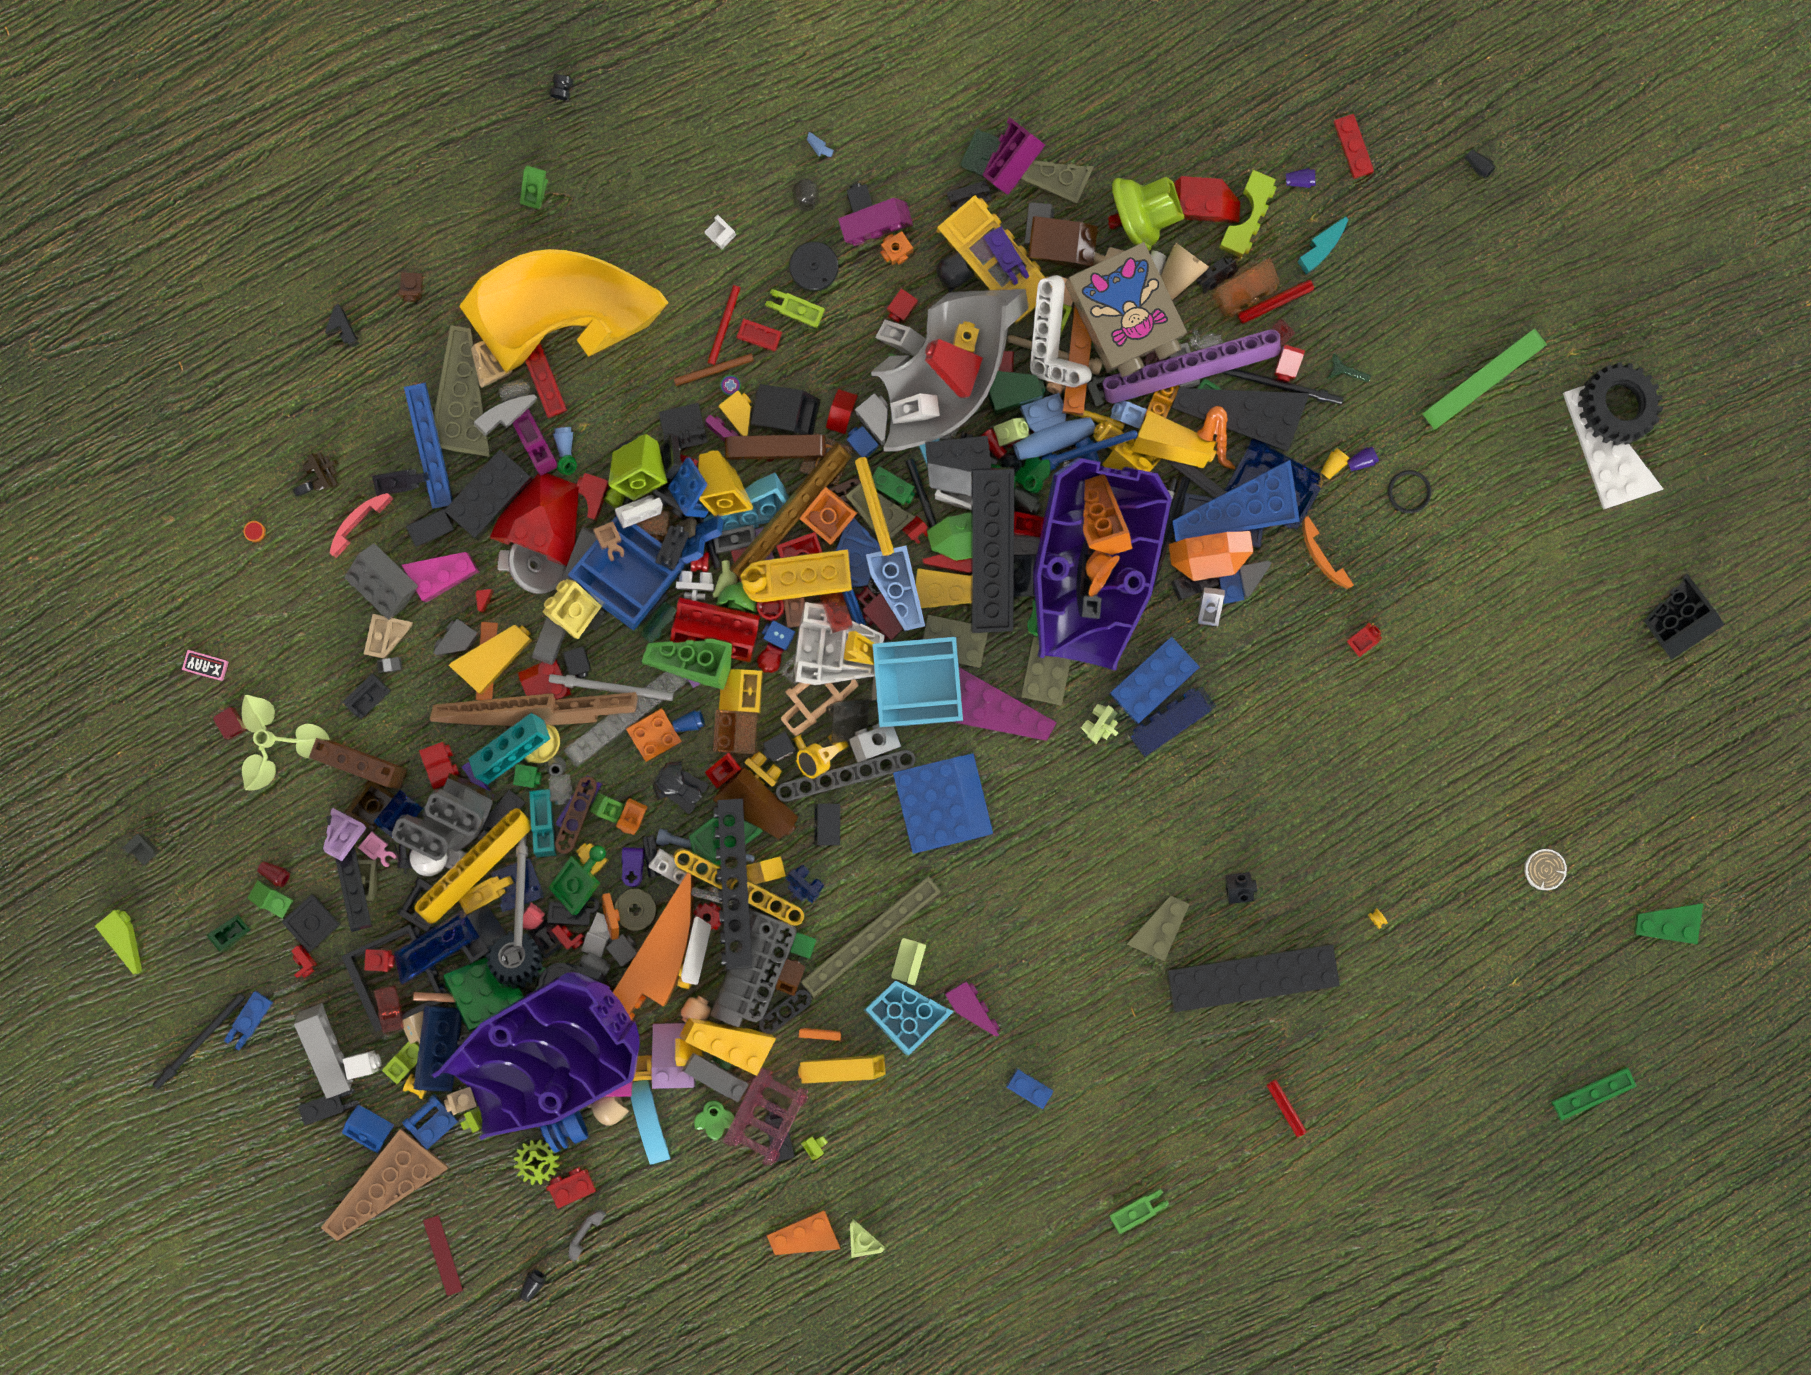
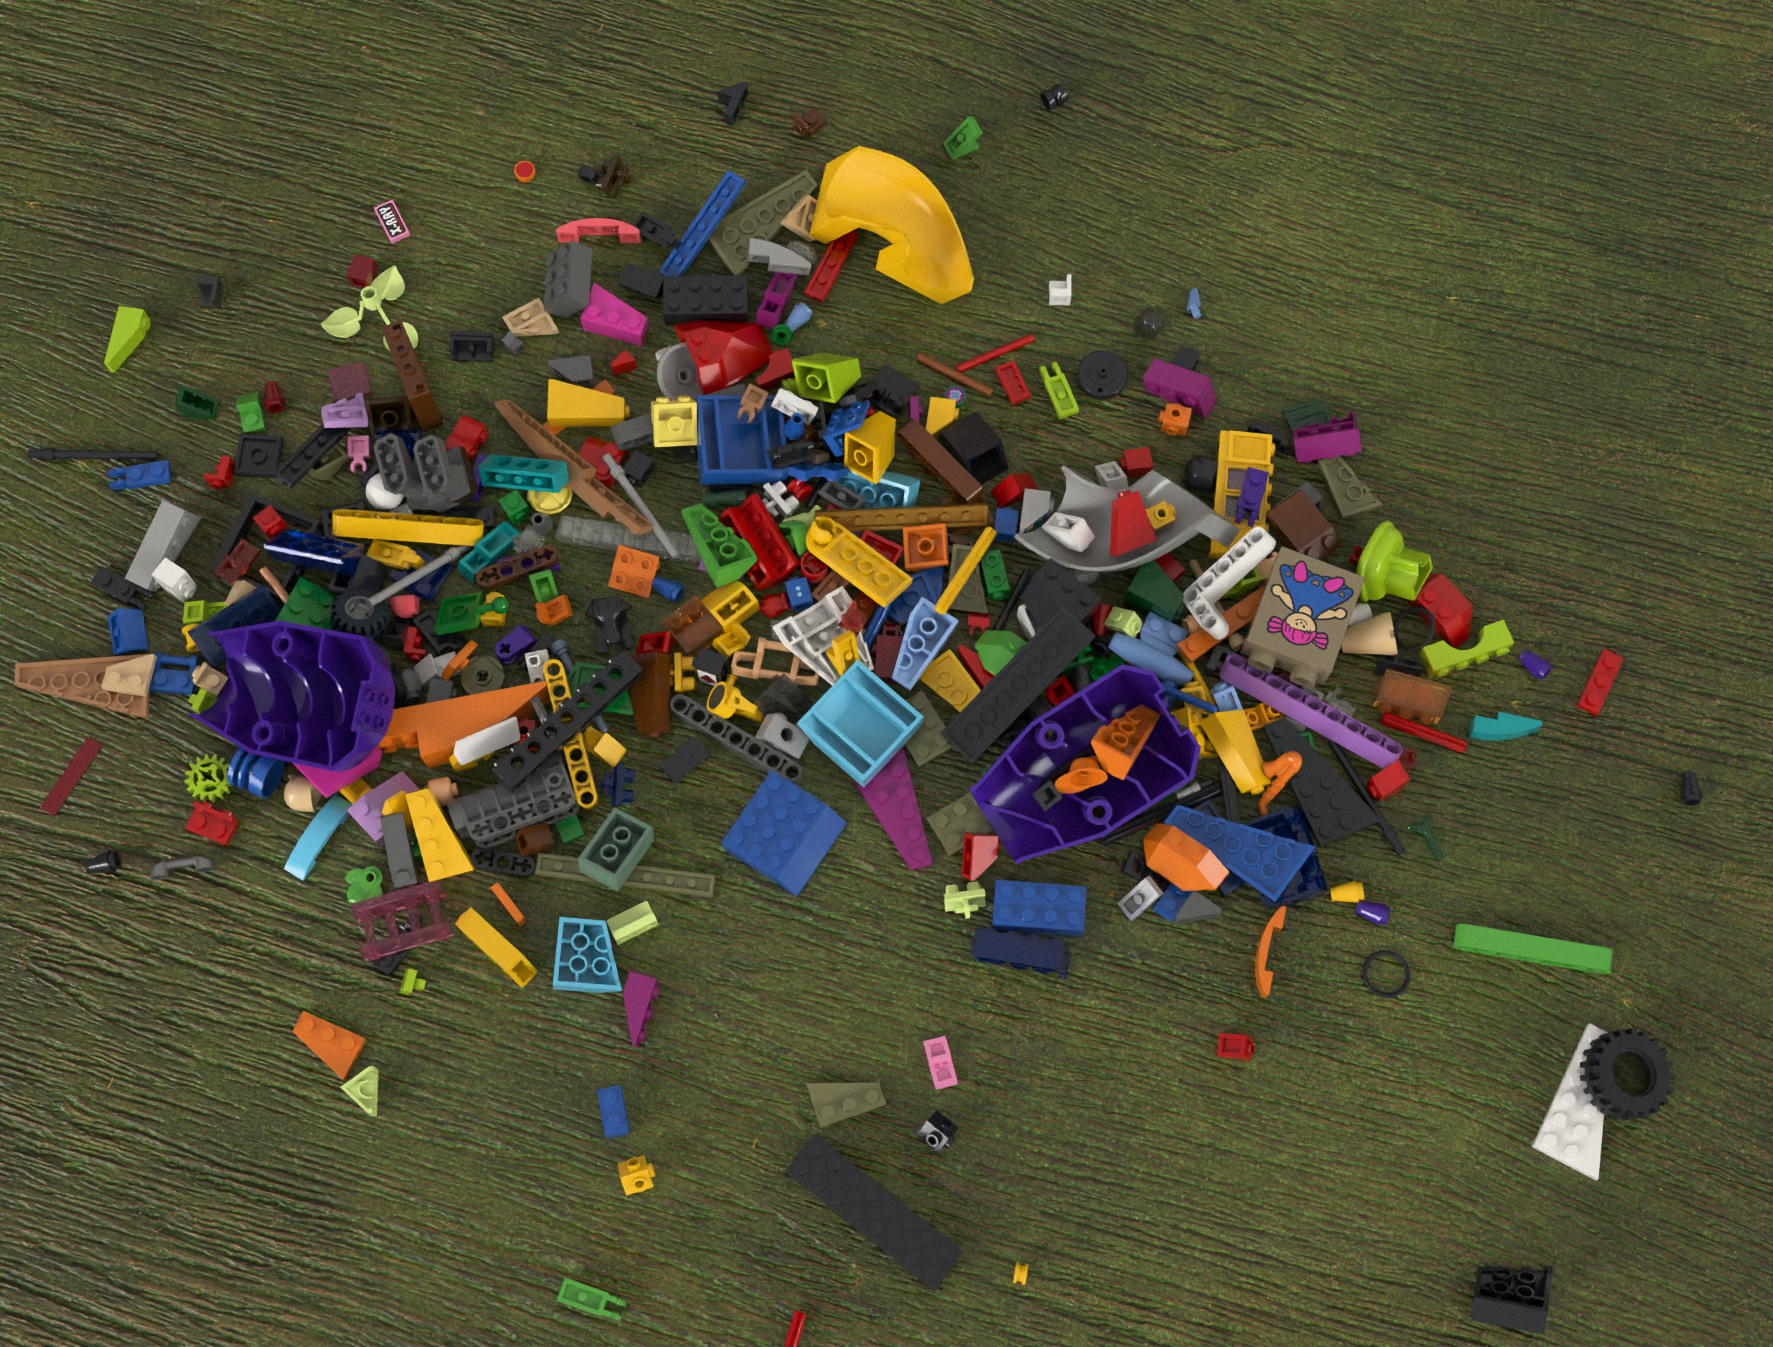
camera: 45 degrees right, 15 degrees down
none -> tan wing [101,654,157,697]
none -> clear pink piece [328,362,371,403]
none -> sand green brick [578,808,654,892]
none -> yellow brick [617,1155,655,1196]
none -> yellow bracket [712,622,751,659]
none -> blue cone [784,413,805,440]
none -> bright pink slope [923,1036,958,1090]
none -> slope [961,832,1000,881]
none -> black tyre [1393,606,1435,651]

